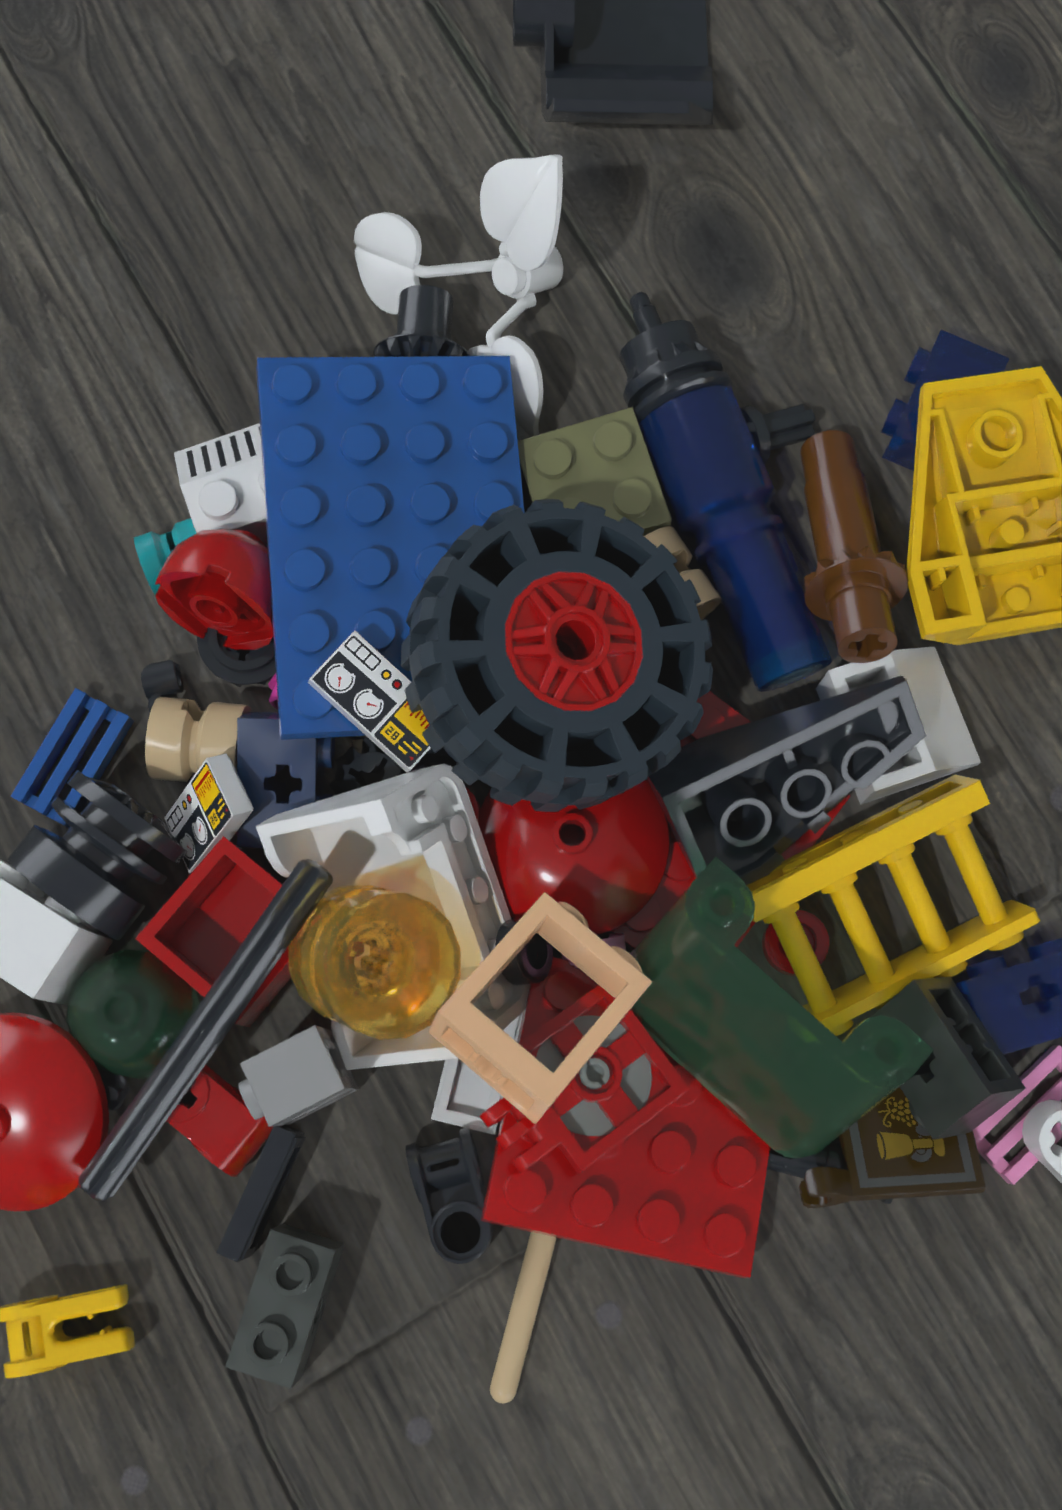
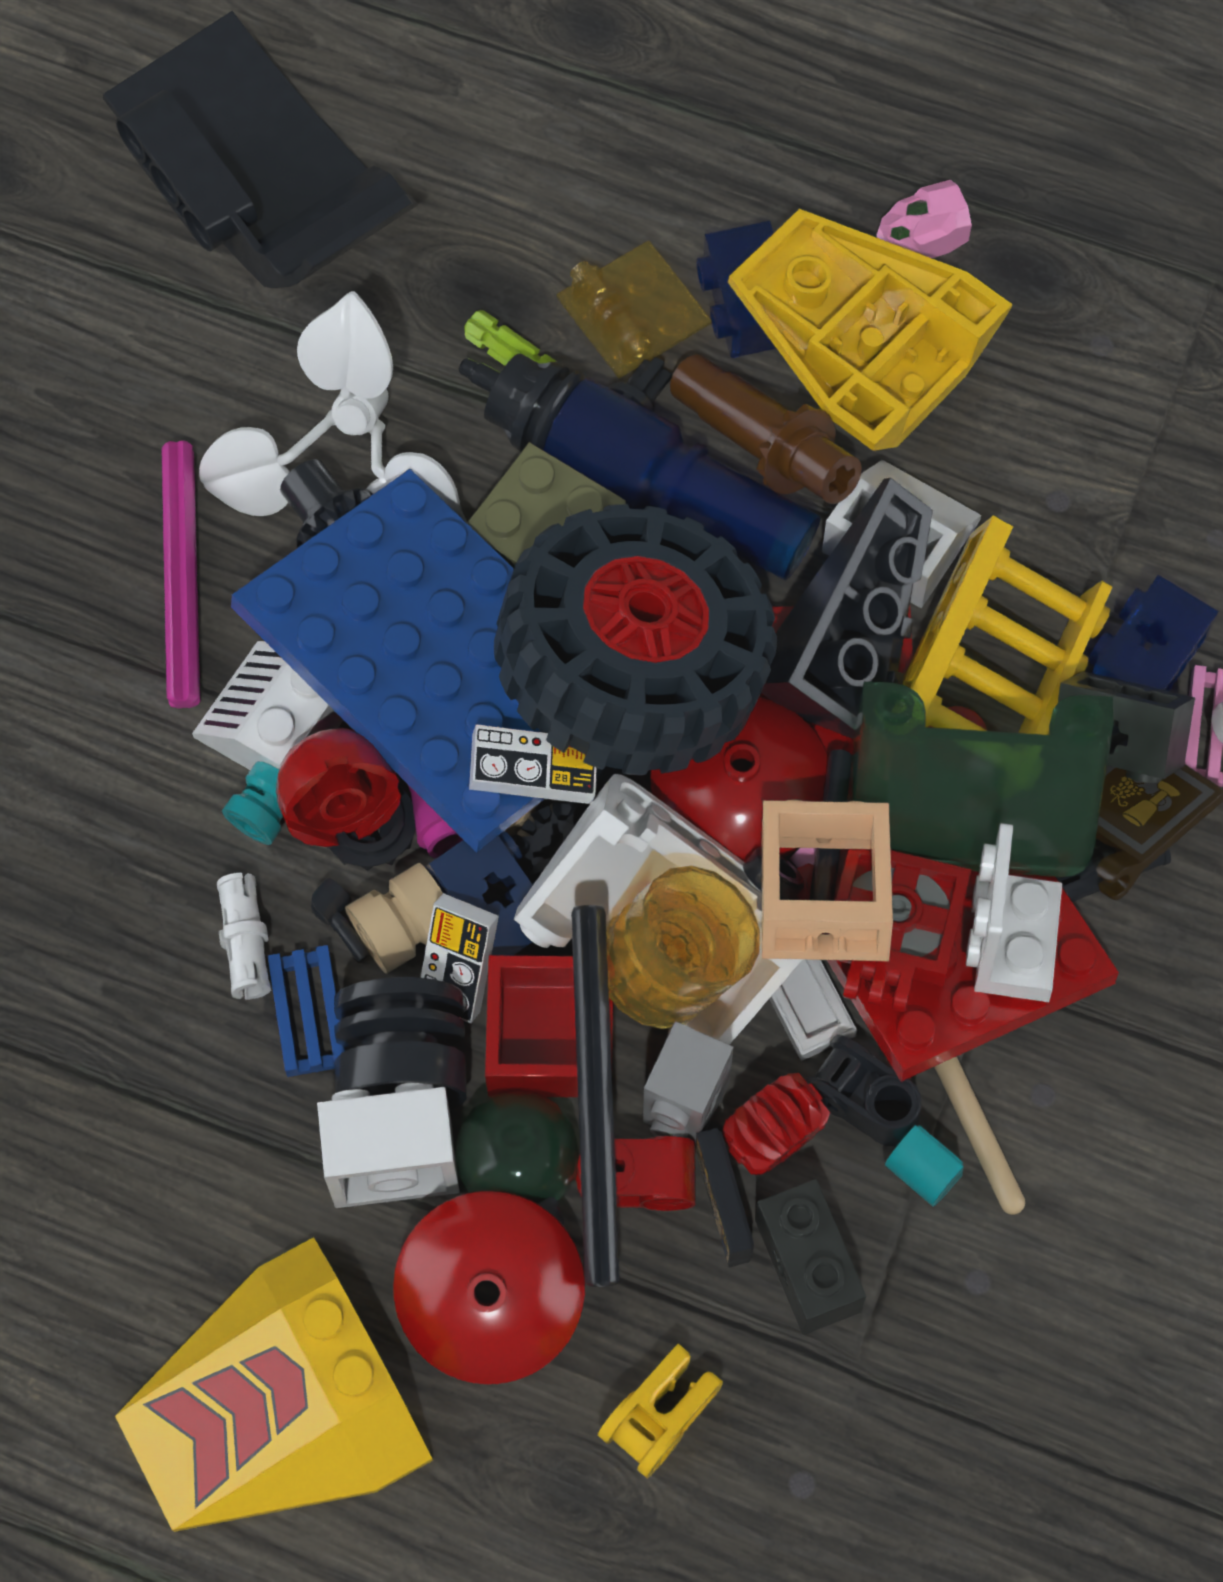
camera: 40 degrees left, 10 degrees down
none -> dark pink axle [162,440,200,709]
none -> white pin [217,873,271,1000]
none -> lime axle [464,310,557,366]
none -> clear yellow hinge [556,240,712,379]
none -> red gear [722,1073,830,1175]
none -> black bar [809,749,853,901]
none -> teal brick [885,1125,964,1207]
none -> white bracket [965,823,1062,1002]

